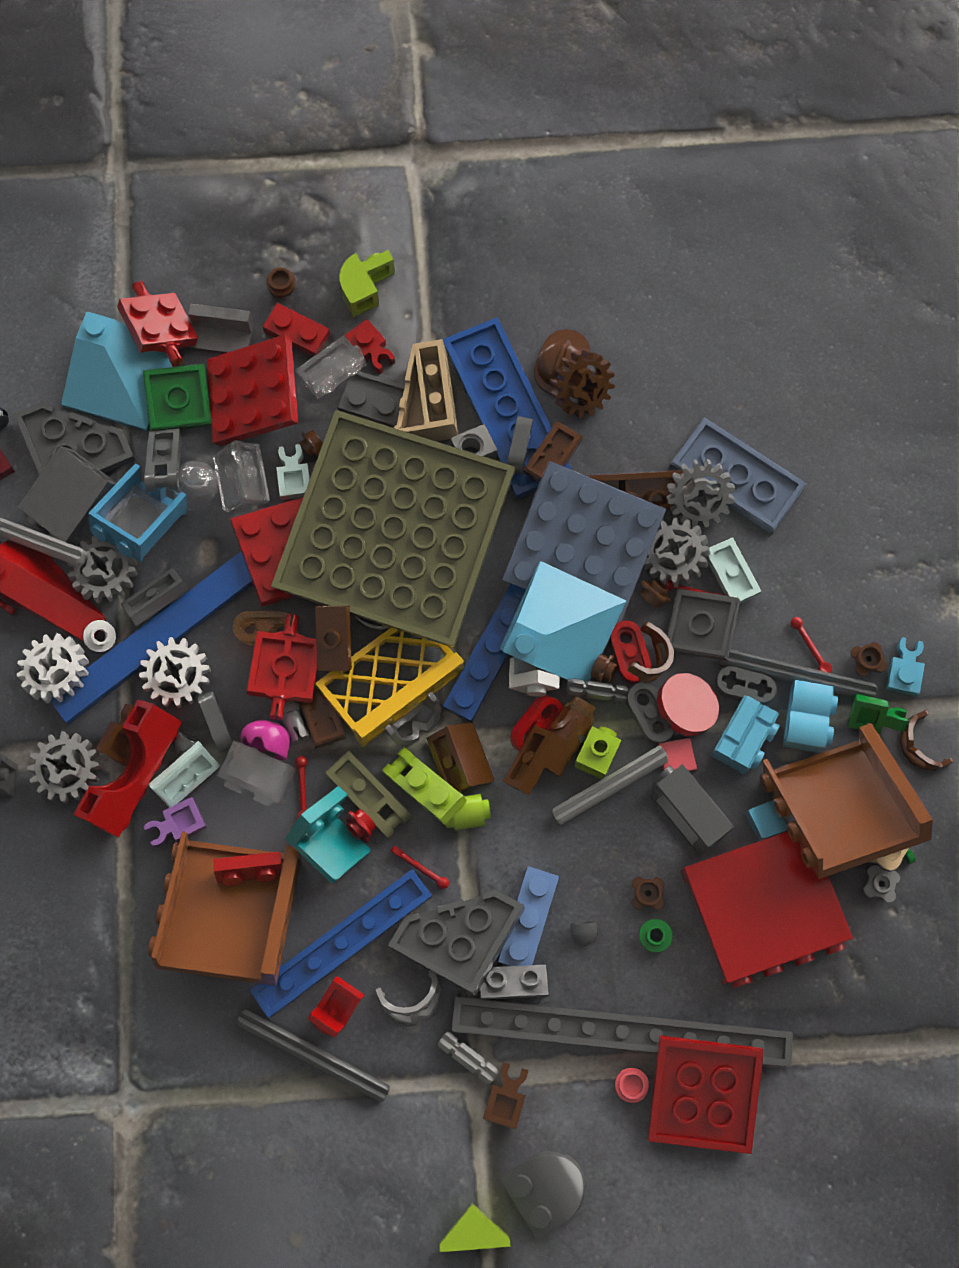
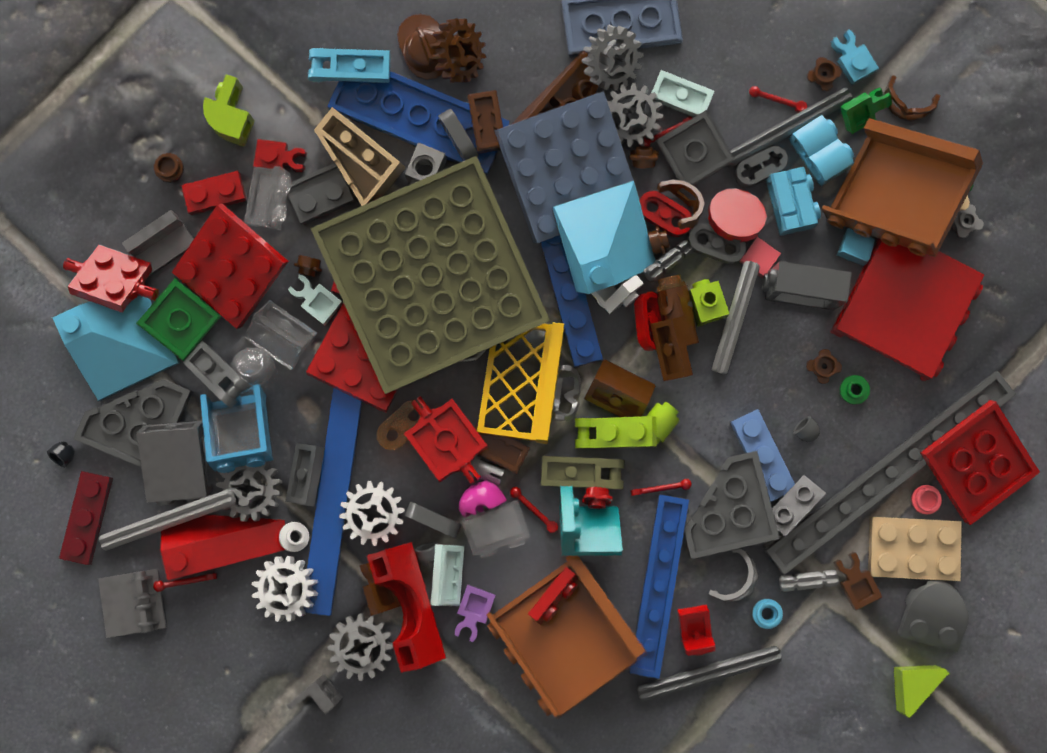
camera: 45 degrees left, 10 degrees up
reddish brown plate [315,605,352,671] -> none
none -> medium azure plate [308,48,391,83]
none -> medium azure plate [752,599,783,629]
none -> tan plate [868,517,962,581]

